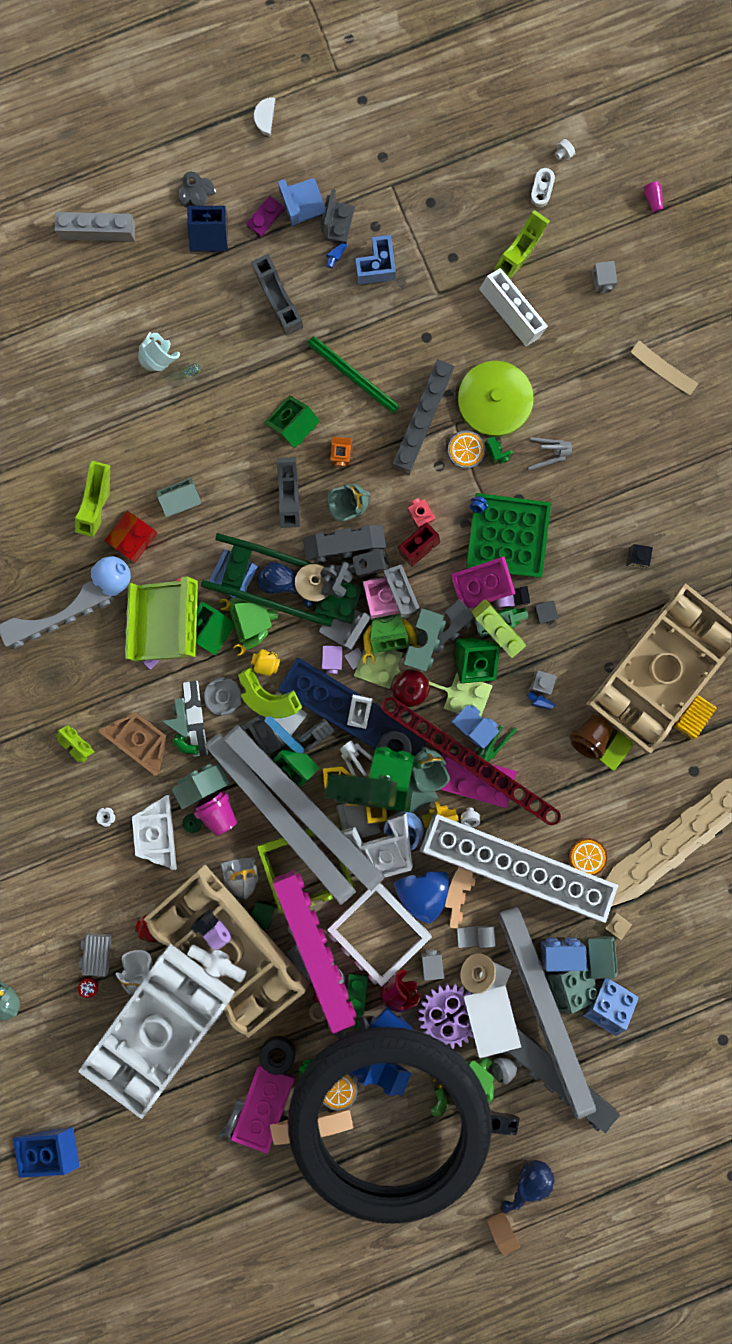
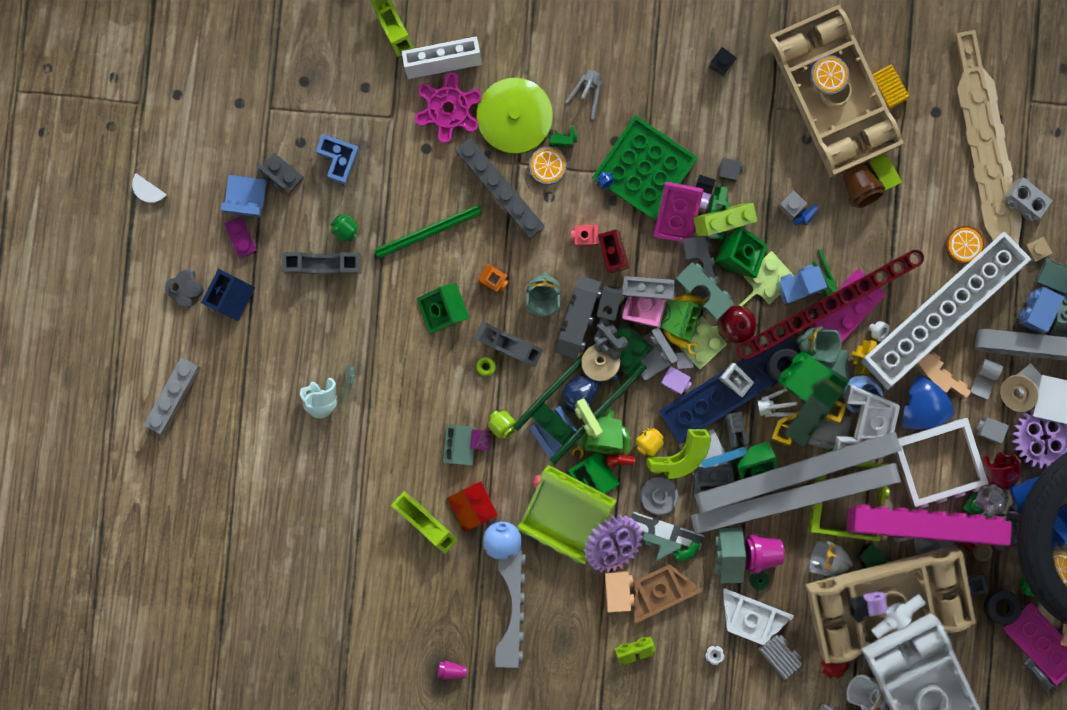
camera: 65 degrees left, 0 degrees up
blue bar [326,243,348,269] -> none
none -> green head [330,214,359,242]
none -> dark pink plate [415,72,482,143]
none -> magenta tile [471,429,491,450]
none -> lime plate [476,357,495,376]
none -> lime head [488,410,516,439]
none -> yellowish green plate [574,398,603,439]
none -> lavender gear [584,515,643,573]
none -> light nougat brick [604,571,634,612]
none -> red arm [606,454,635,468]
none -> light grey brick [758,634,802,679]
none -> tile [810,56,849,95]
none -> black leg [967,573,989,596]
none -> clear brick [975,484,1009,515]
none -> light grey brick [1003,177,1053,221]

